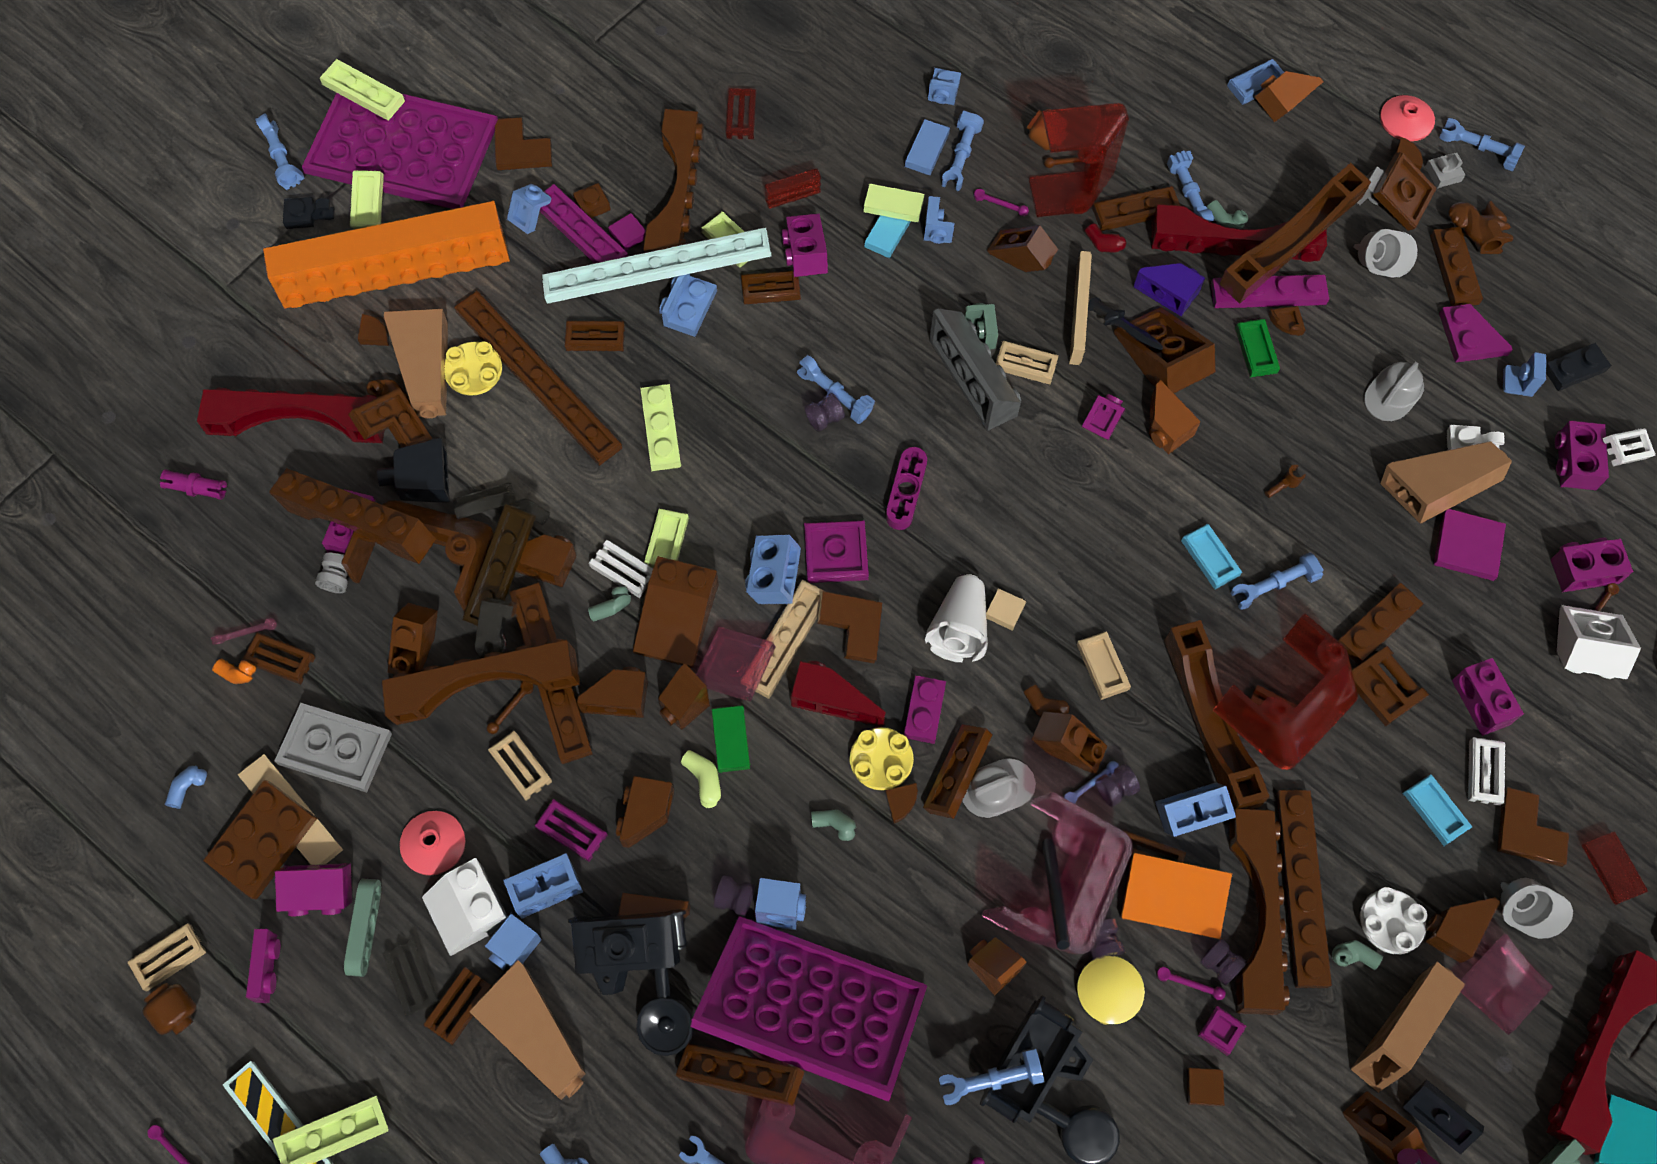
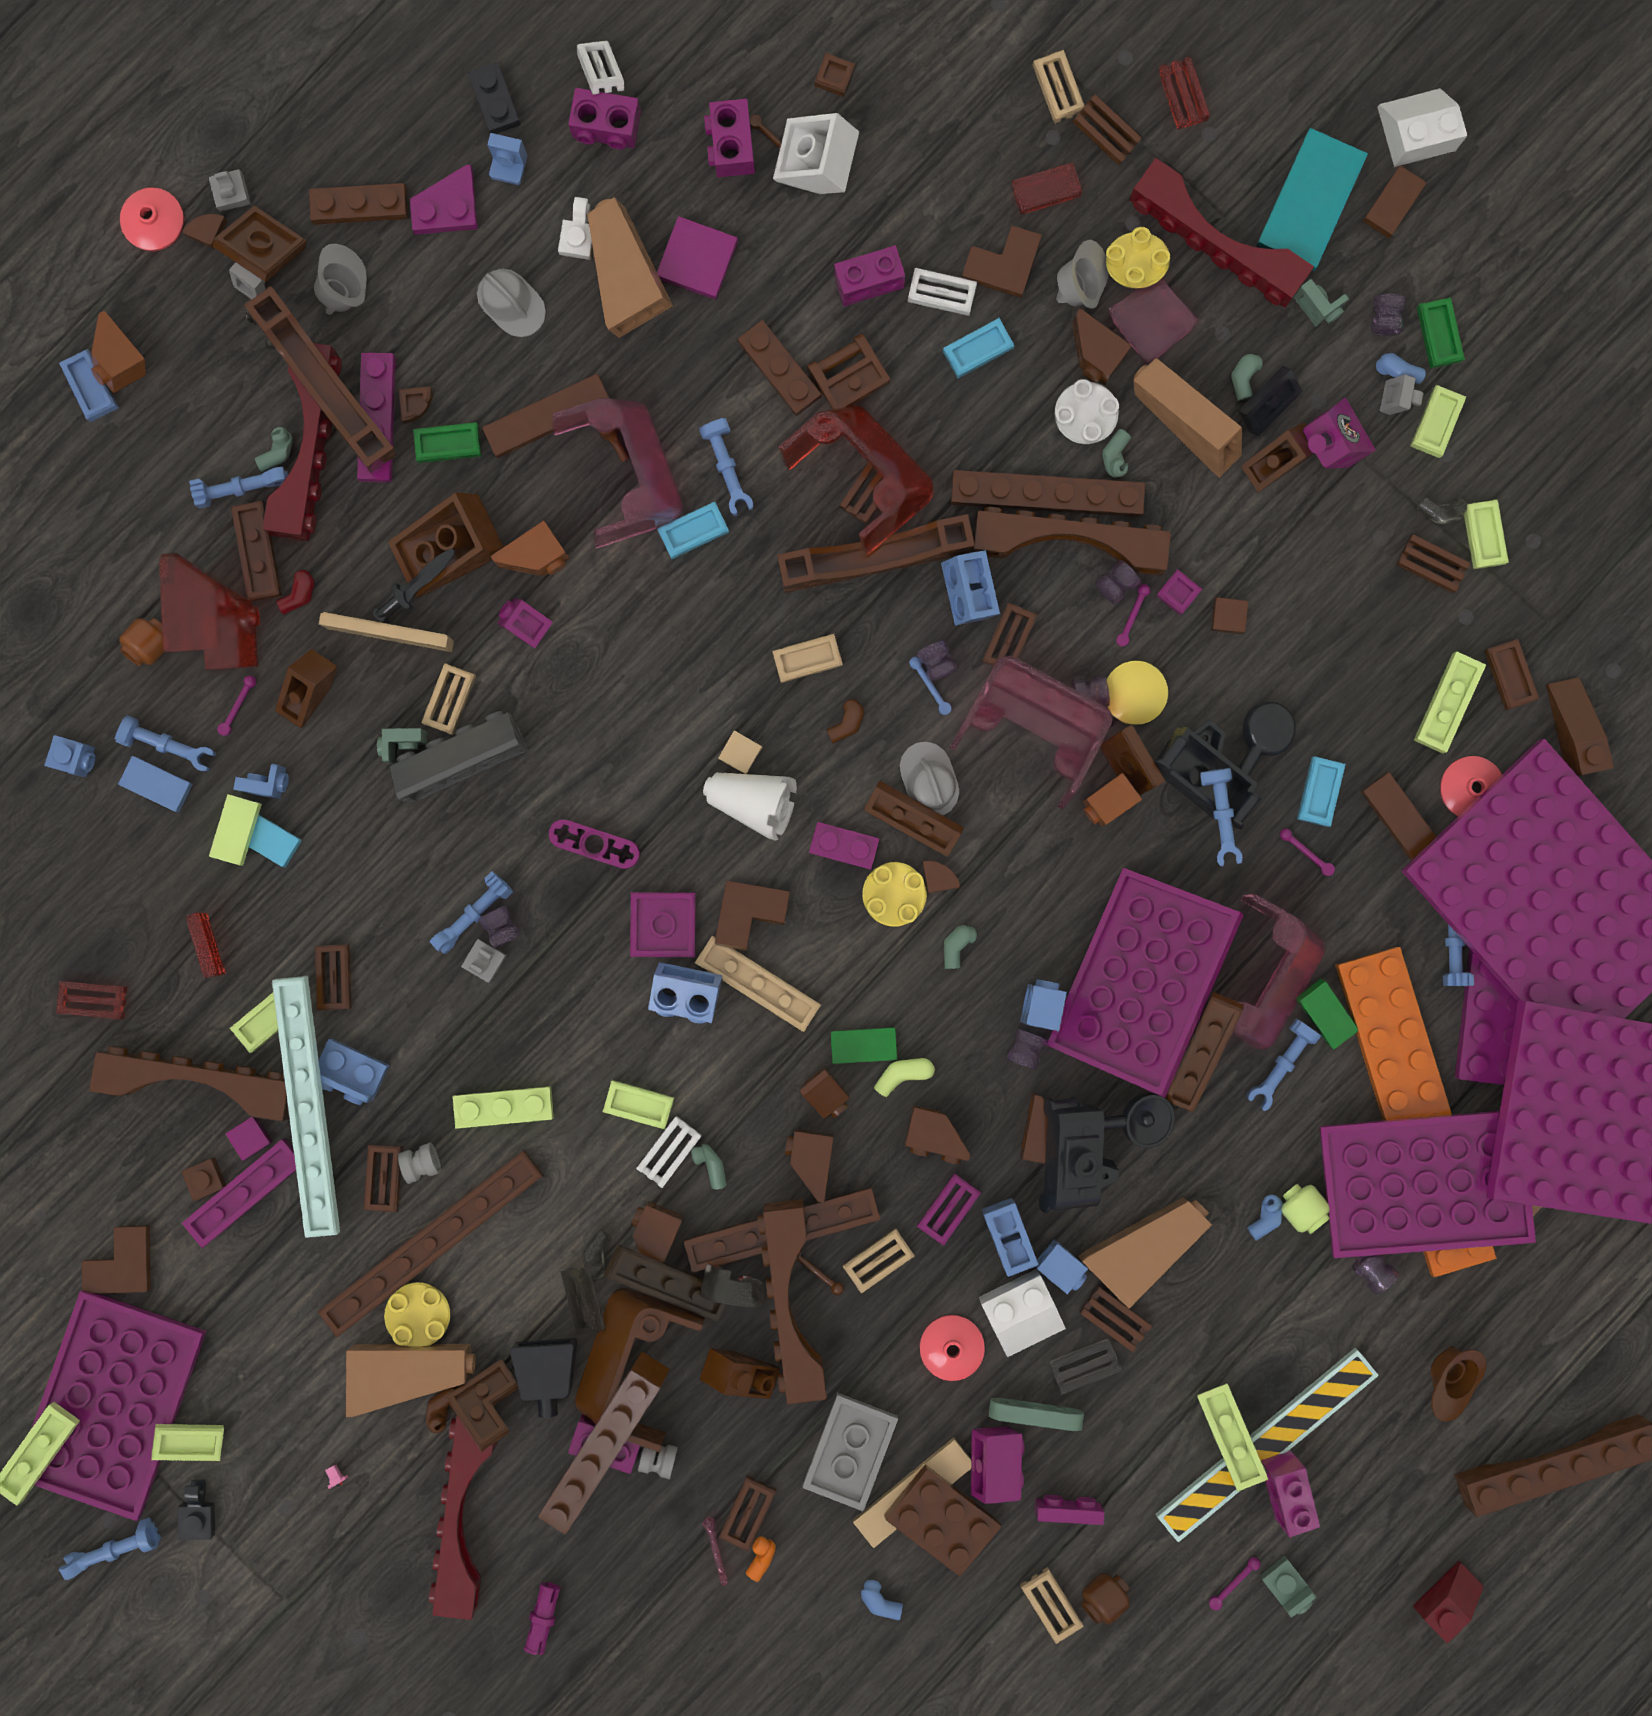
camera: 80 degrees left, 20 degrees up
orange brick [263,201,510,309] -> none
reddish brown tile [358,314,389,346] -> none
medium blue bracket [507,184,551,234] -> none
reddish brown slope [633,556,719,668] -> none
clear pink tile [696,627,776,702] -> none
magenta brick [782,213,828,277] -> none
dark red slope [791,661,886,727] -> none
reddish brown slope [1032,712,1107,774] -> none
black bar [1042,839,1070,950] -> none
orange tile [1120,852,1232,939] -> none
dark purple slope [1134,263,1205,316] -> none
medium blue piece [1439,118,1525,171] -> none
reddish brown animal [1448,201,1513,254] -> none
none -> bright pink piece [325,1465,349,1489]
none -> light grey wheel [398,1143,441,1184]
none -> light grey tile [461,939,507,983]
none -> reddish brown tile [482,373,612,459]
none -> clear pink windscreen [552,398,682,548]
none -> reddish brown tile [1099,725,1165,795]
none -> light yellow dish [1106,227,1170,288]
none -> sand green arm [1231,353,1263,402]

